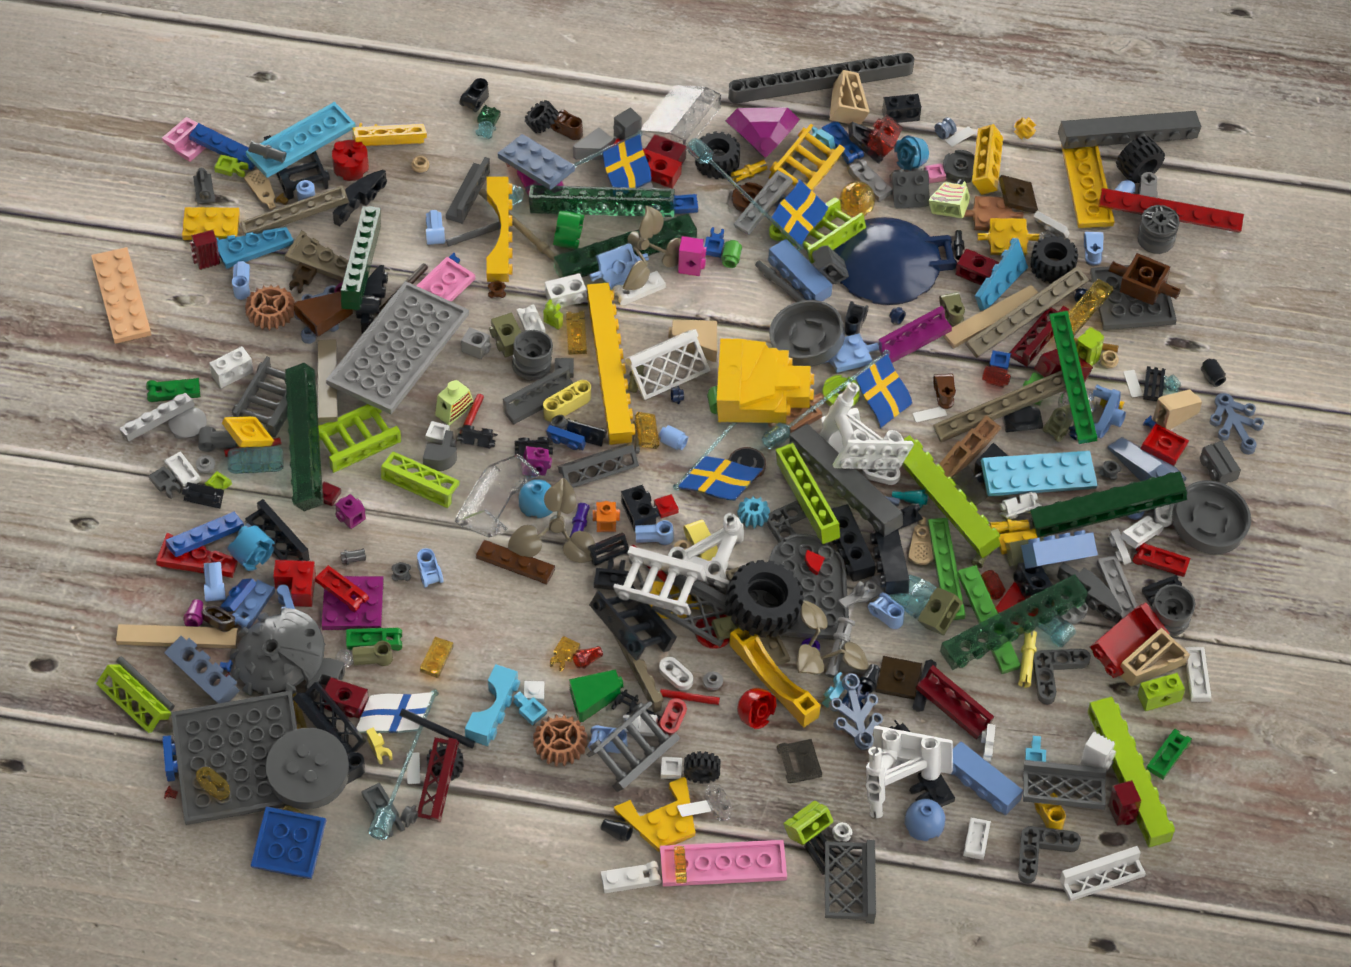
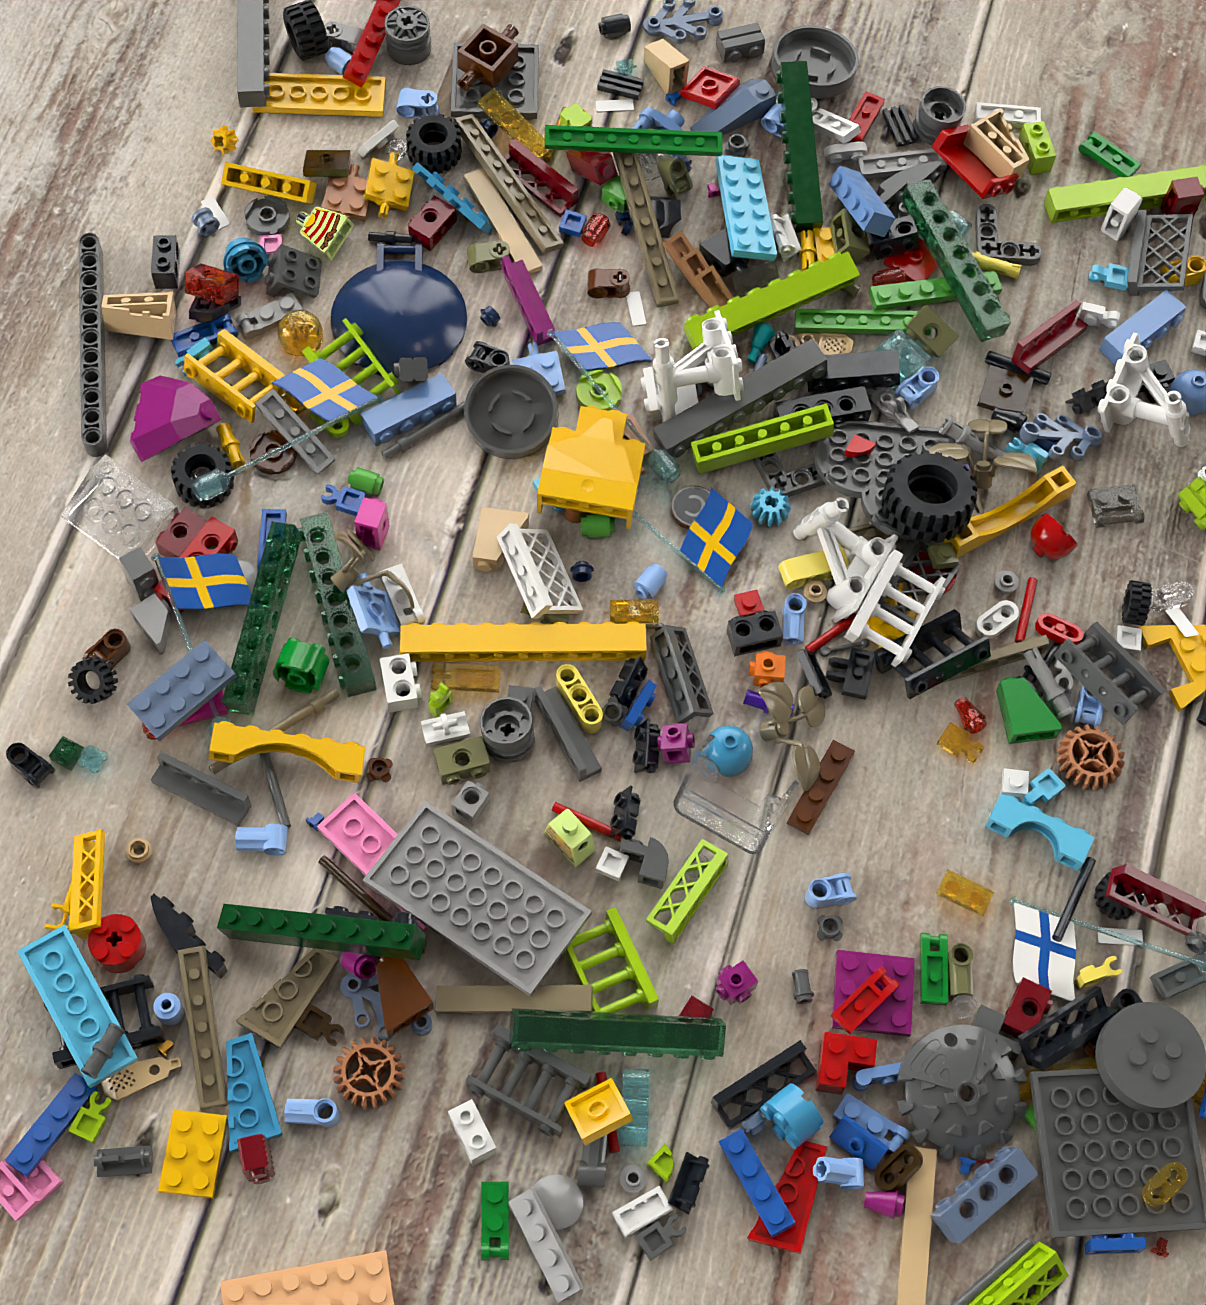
camera: 85 degrees left, 10 degrees up
none -> light grey pin [1023,647,1076,720]

